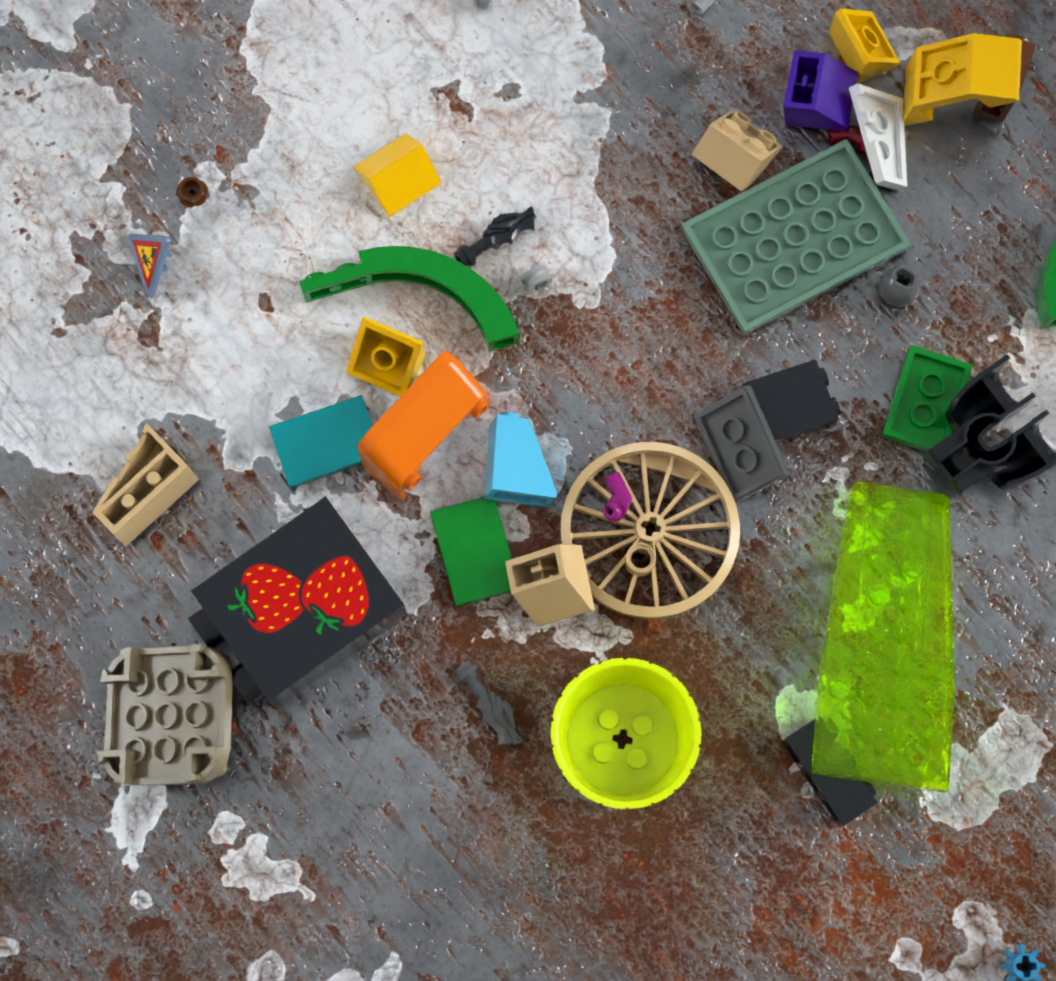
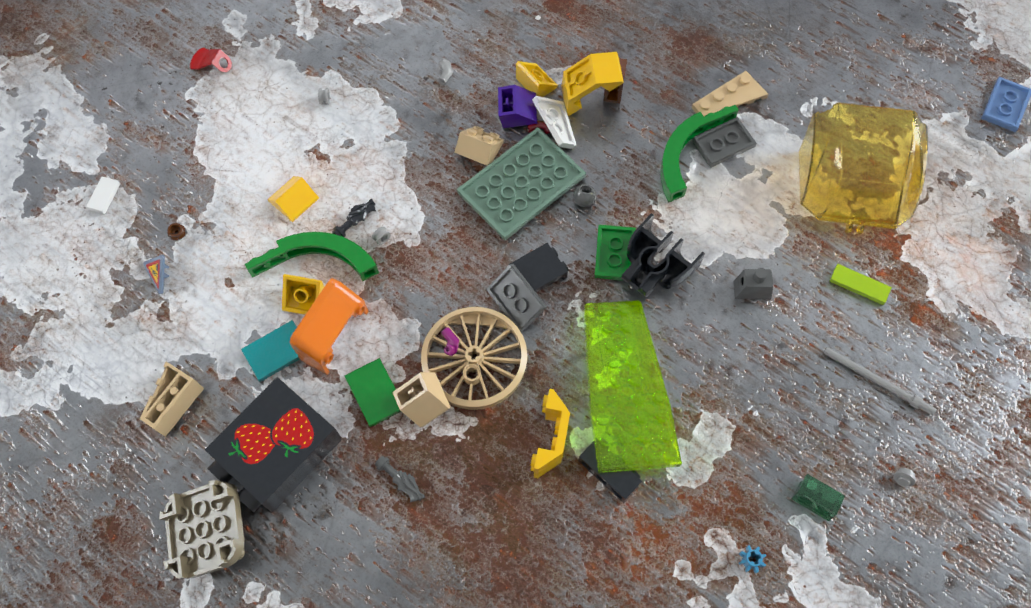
camera: 10 degrees left, 10 degrees down
medium azure slope [484,412,557,508] -> none
neon yellow piece [551,658,701,809] -> none
none -> white tile [86,177,120,214]
none -> yellow slope [531,389,570,478]

